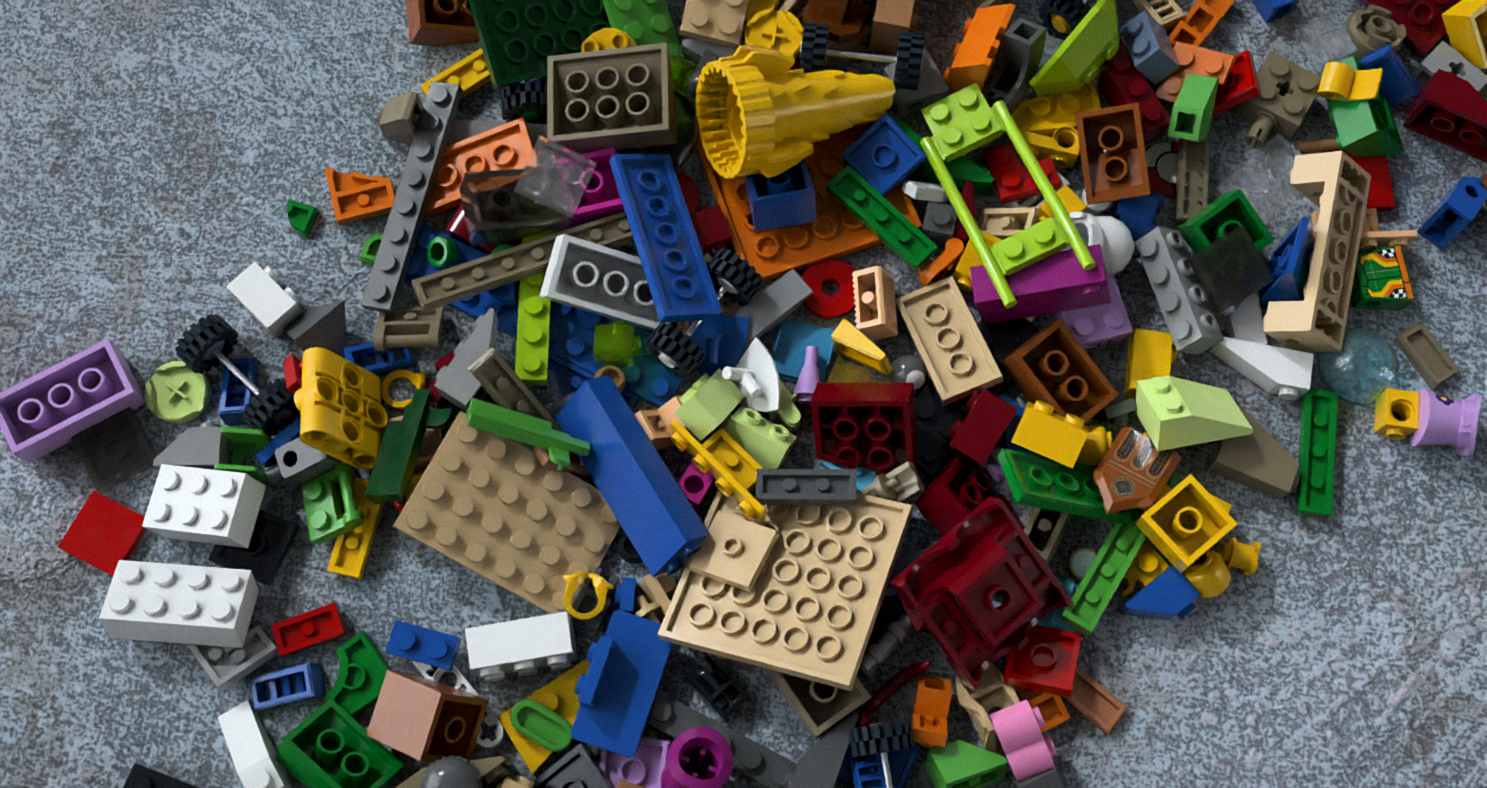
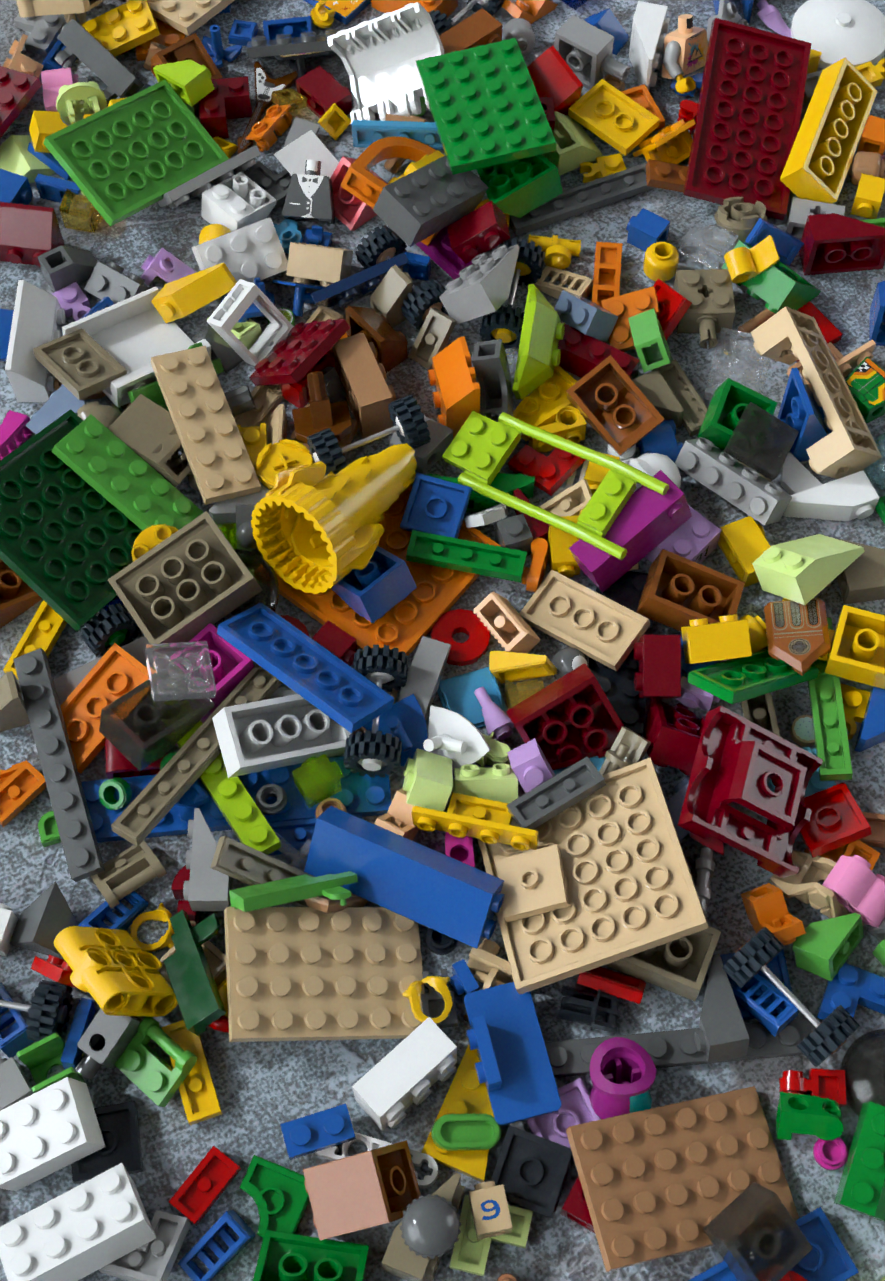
camera: 30 degrees left, 10 degrees down
dark red animal [860,660,932,726] -> none
dark grey plate [1096,398,1137,424] -> none
none -> dark grey plate [255,784,287,815]
none -> lavender slope [507,739,556,793]
none -> red tile [577,967,646,1004]
none -> dark tan slope [632,369,684,428]
none -> yellow head [643,242,679,282]

